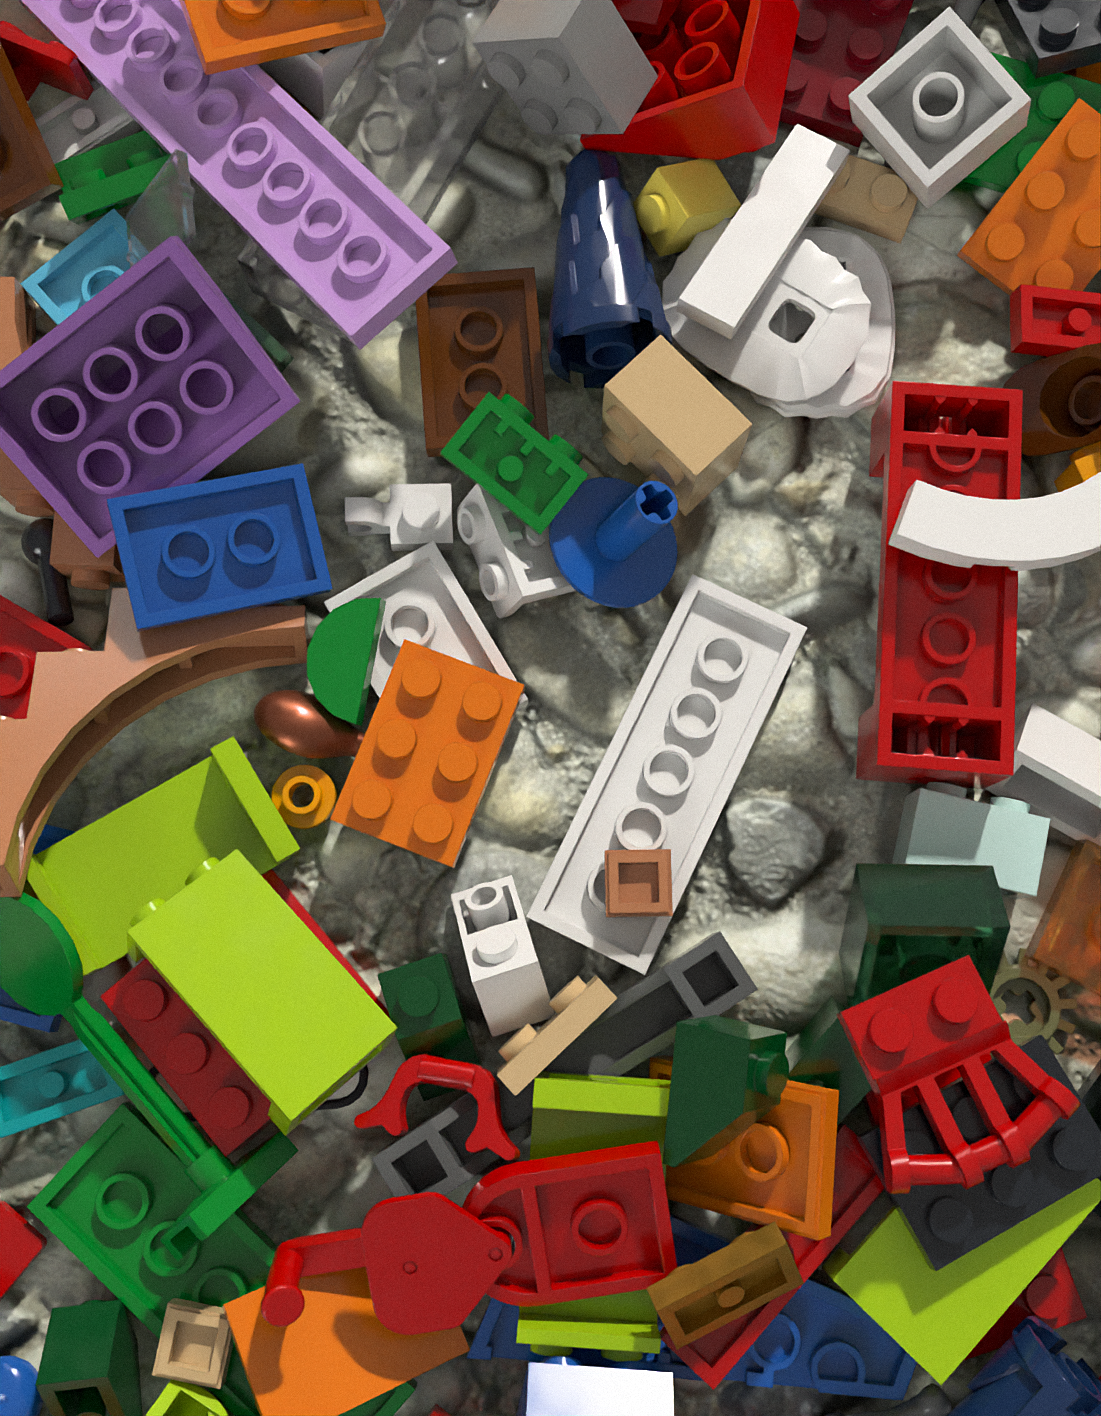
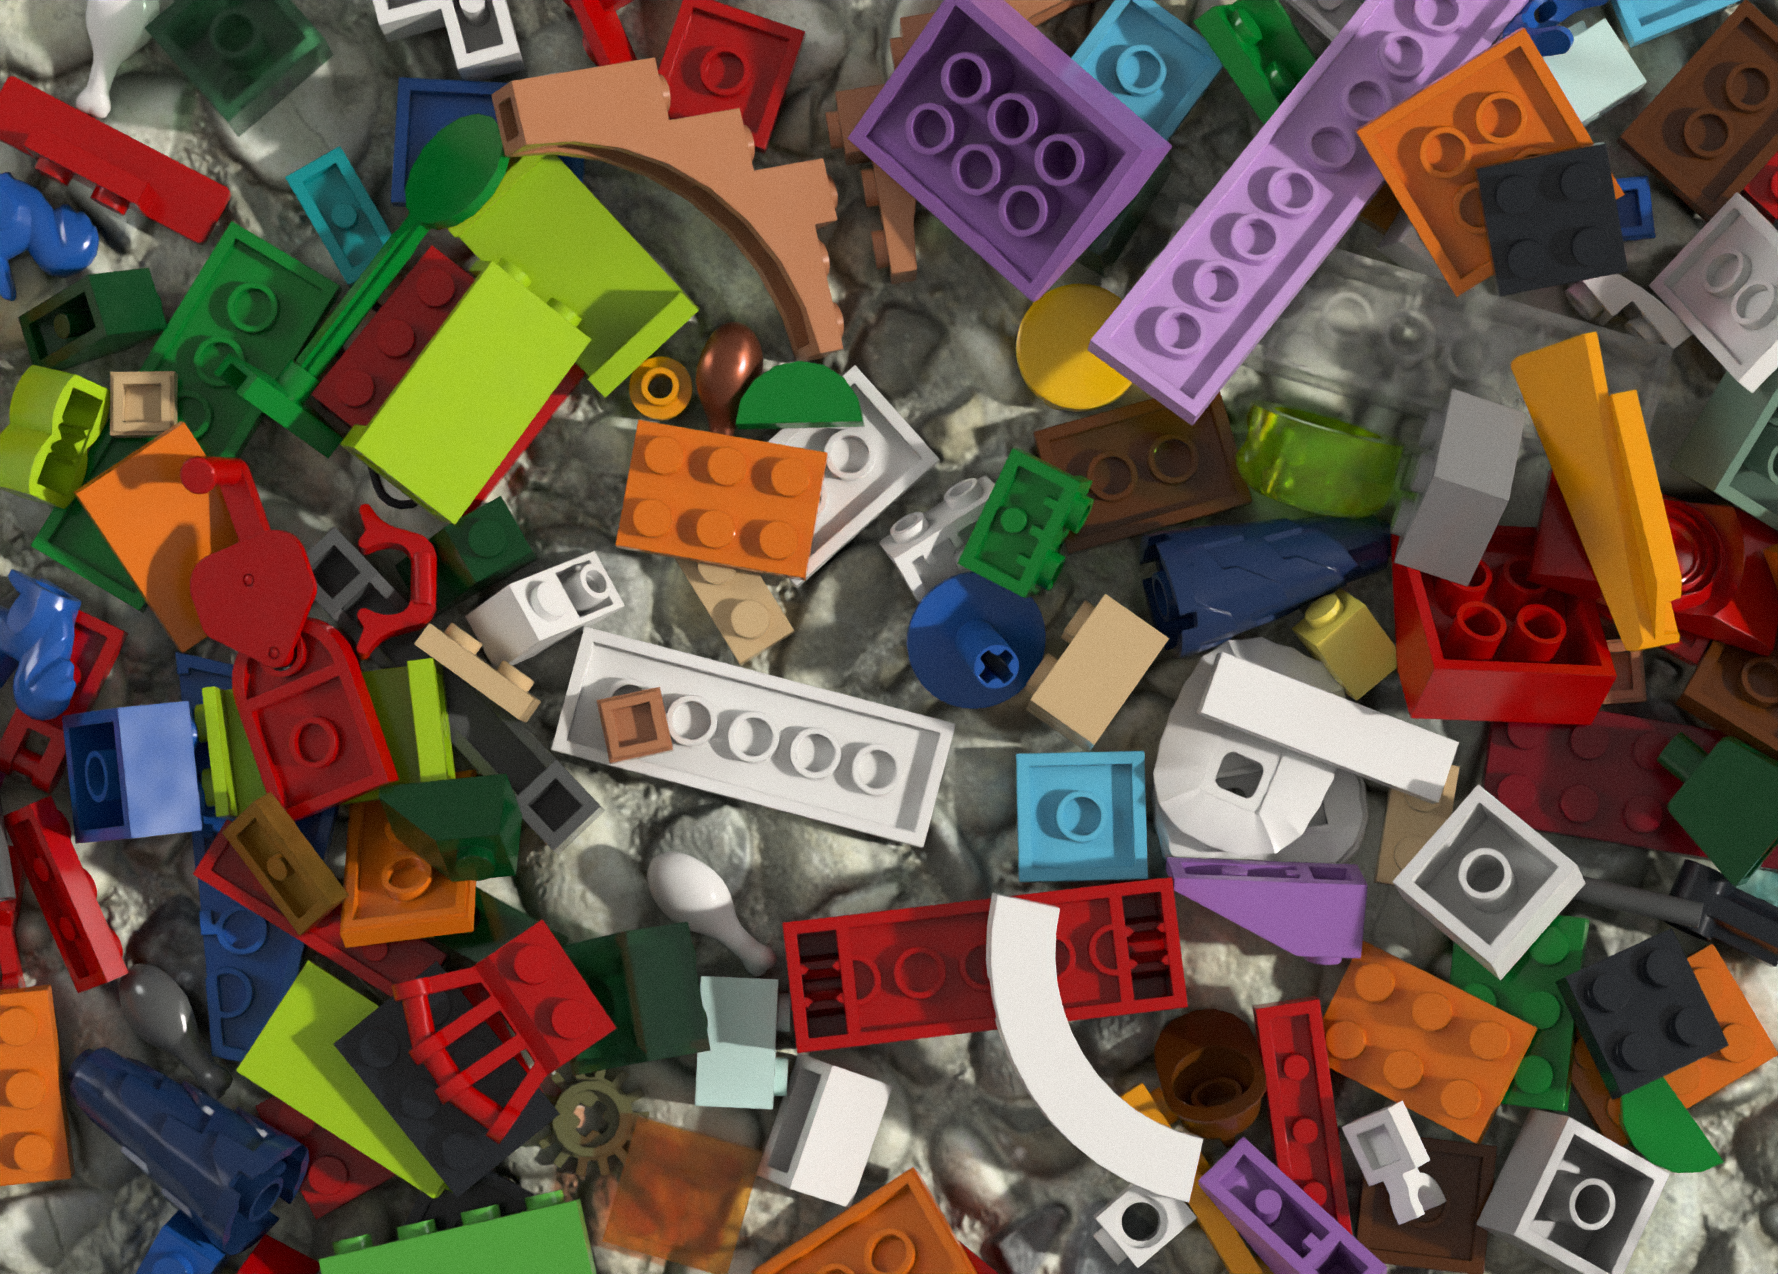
camera: 75 degrees right, 5 degrees up
black bar [21,518,74,627] -> none
blue plate [106,463,333,632] -> none
clear piece [126,149,196,268] -> none
white plate [345,483,453,551] -> none
none -> white piece [647,851,777,977]
none -> tan plate [674,558,795,666]
none -> medium azure plate [1015,751,1148,883]
none -> yellow tile [1016,283,1132,412]
none -> medium lavender slope [1166,857,1368,965]
none -> clear neon green piece [1236,400,1405,519]

